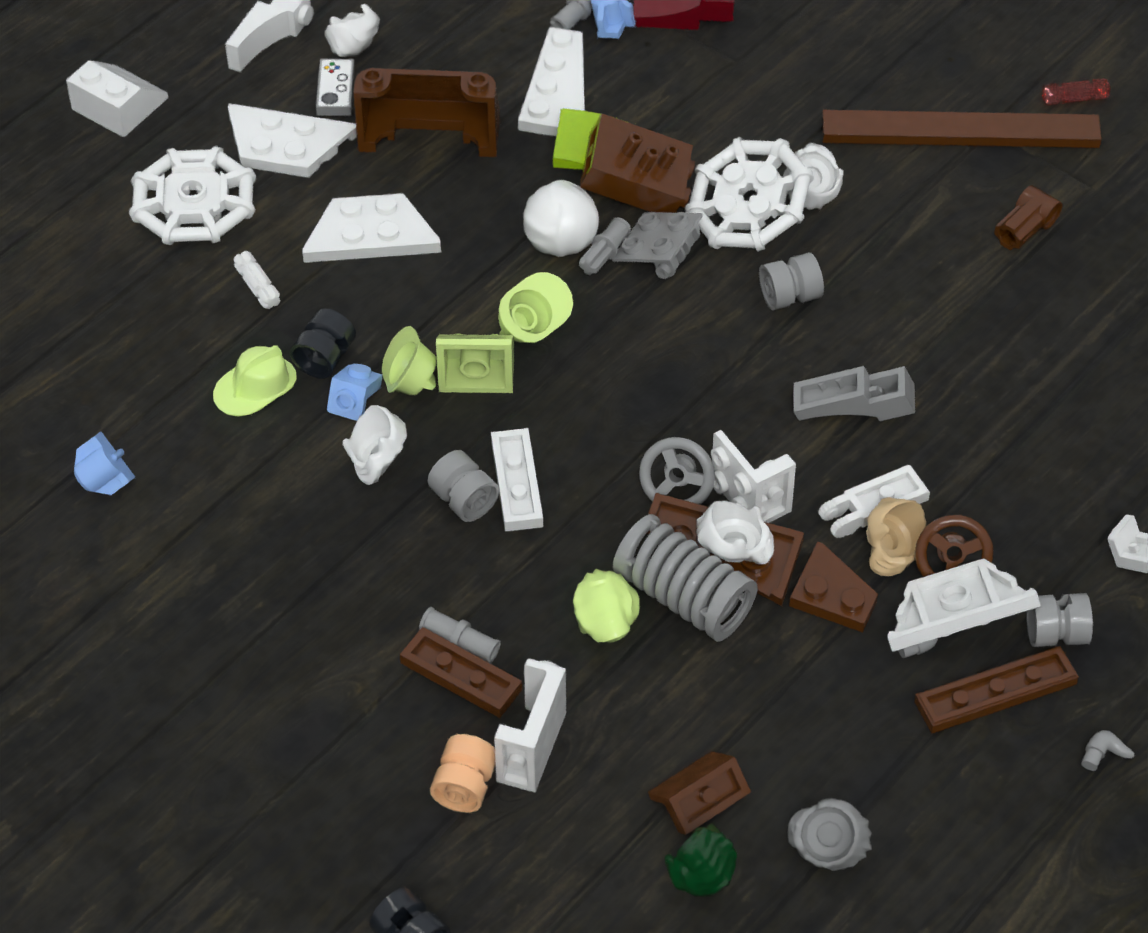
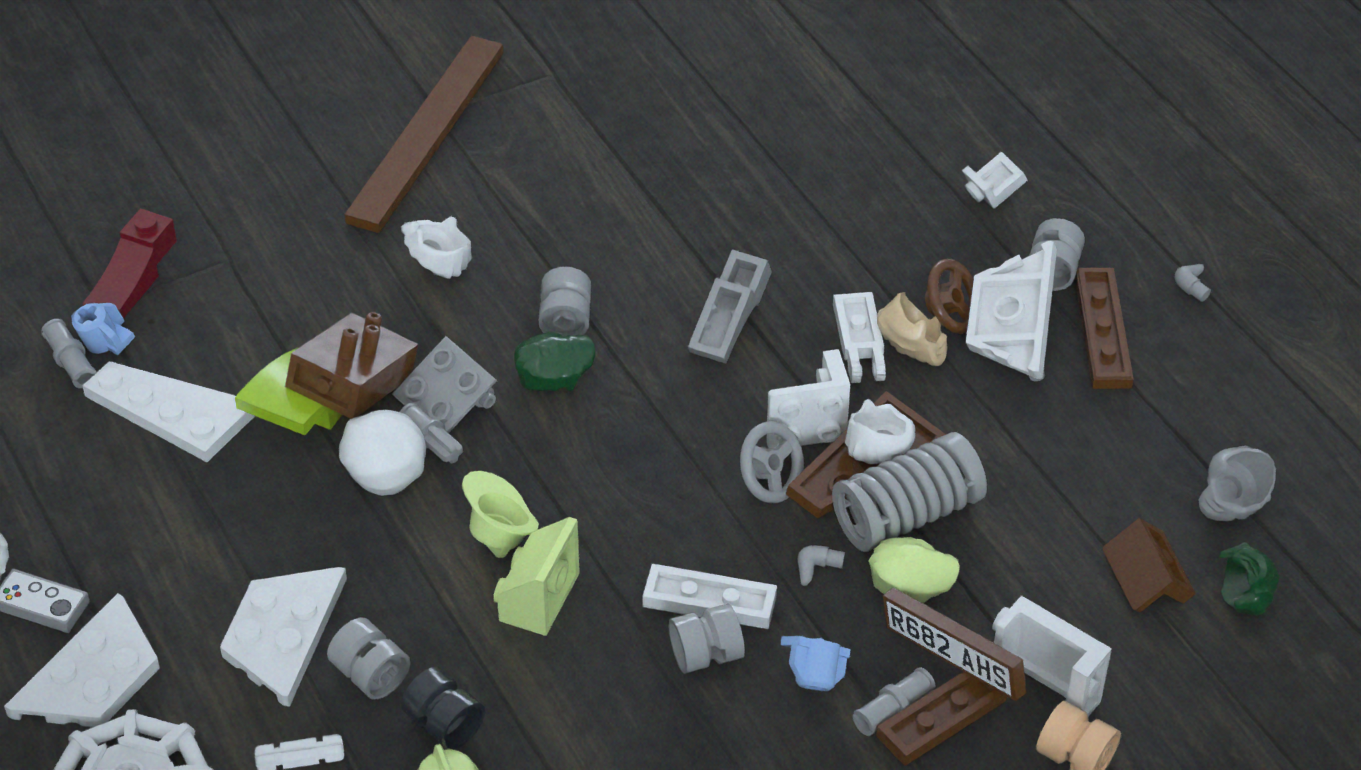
camera: 70 degrees left, 5 degrees down
light blue bracket [327,364,383,421] -> none
white hair [343,405,407,485] -> none
reddish brown windscreen [353,68,500,157] -> none
yellowish green piece [382,326,437,396] -> none
white plate [685,137,814,251] -> none
reddish brown wing [789,541,878,633] -> none
reddish brown piece [994,185,1063,250] -> none
clear red axle [1042,78,1110,105] -> none
none -> light grey wheel [327,618,410,699]
none -> dark green hair [514,332,595,391]
none -> light blue piece [781,636,850,691]
none -> light grey animal [797,545,845,586]
none -> tile [883,588,1026,701]

